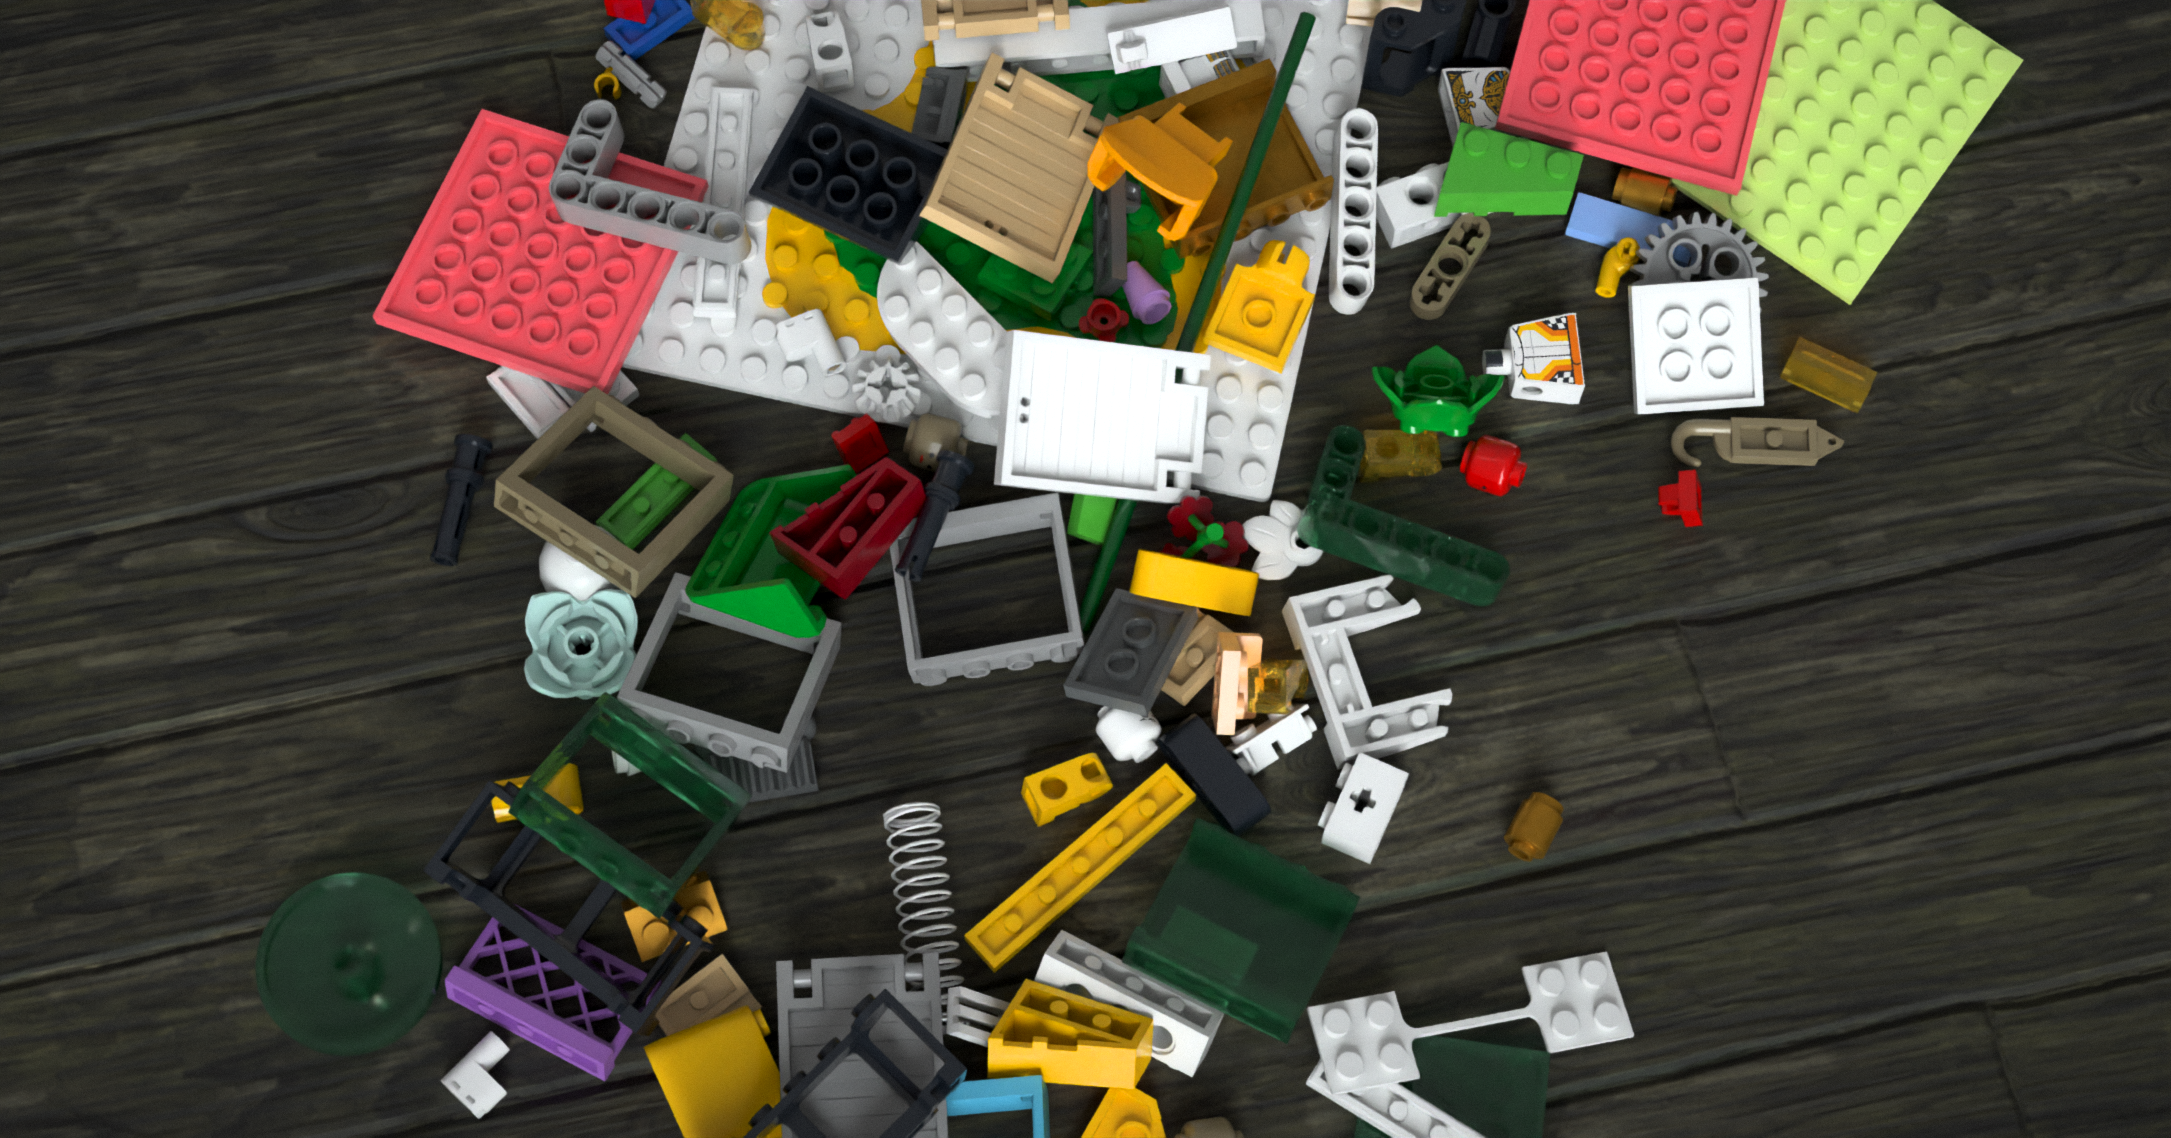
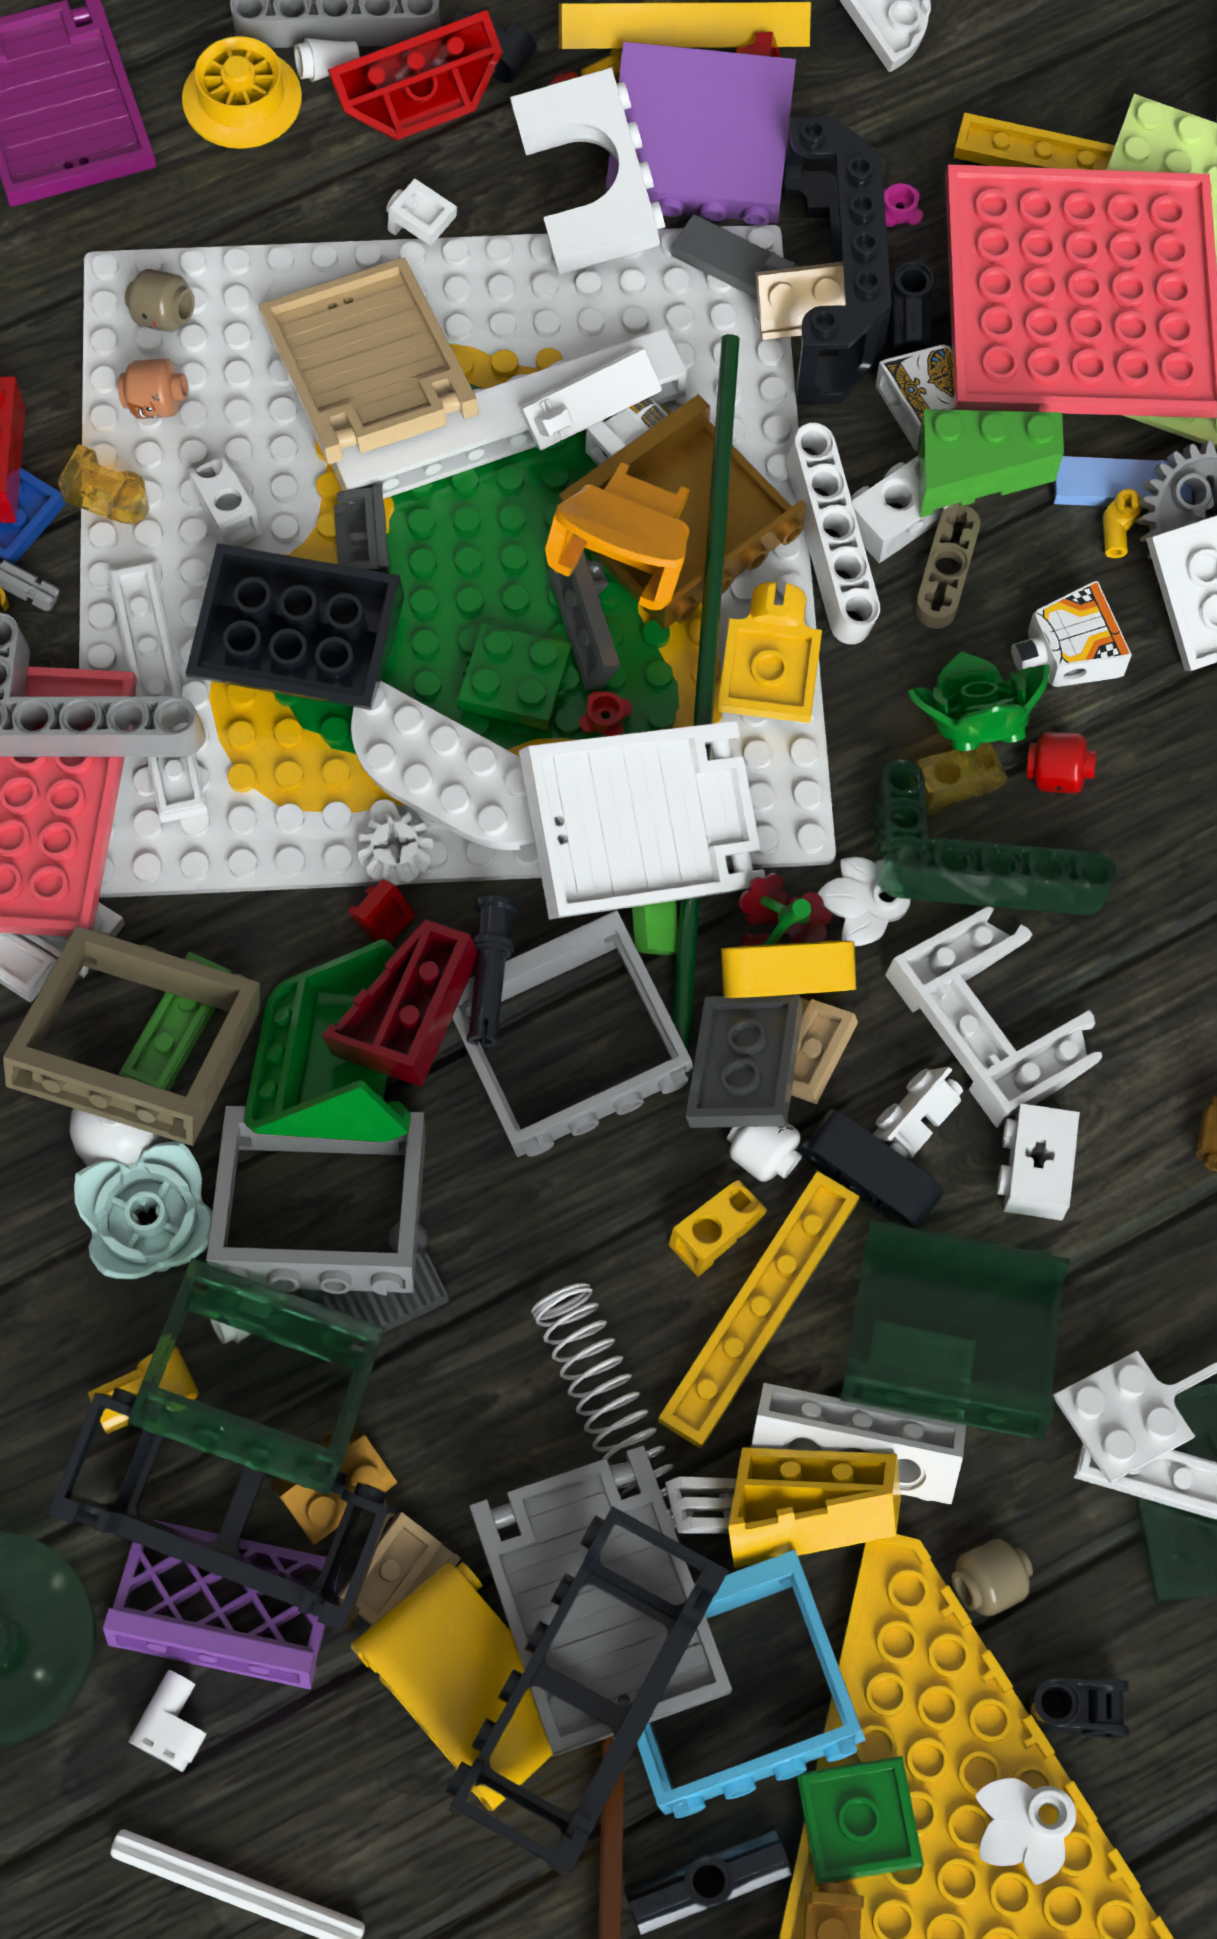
camera: 15 degrees left, 0 degrees up
white piece [776,309,847,376] -> none
dark tan head [903,413,969,472] -> none
tan door [919,53,1118,283] -> none
lavender cone [1122,261,1171,324] -> none
light nougat bracket [1211,632,1262,735] -> none
clear yellow leg [1248,658,1308,714] -> none
pearl gold brick [1612,167,1678,217] -> none

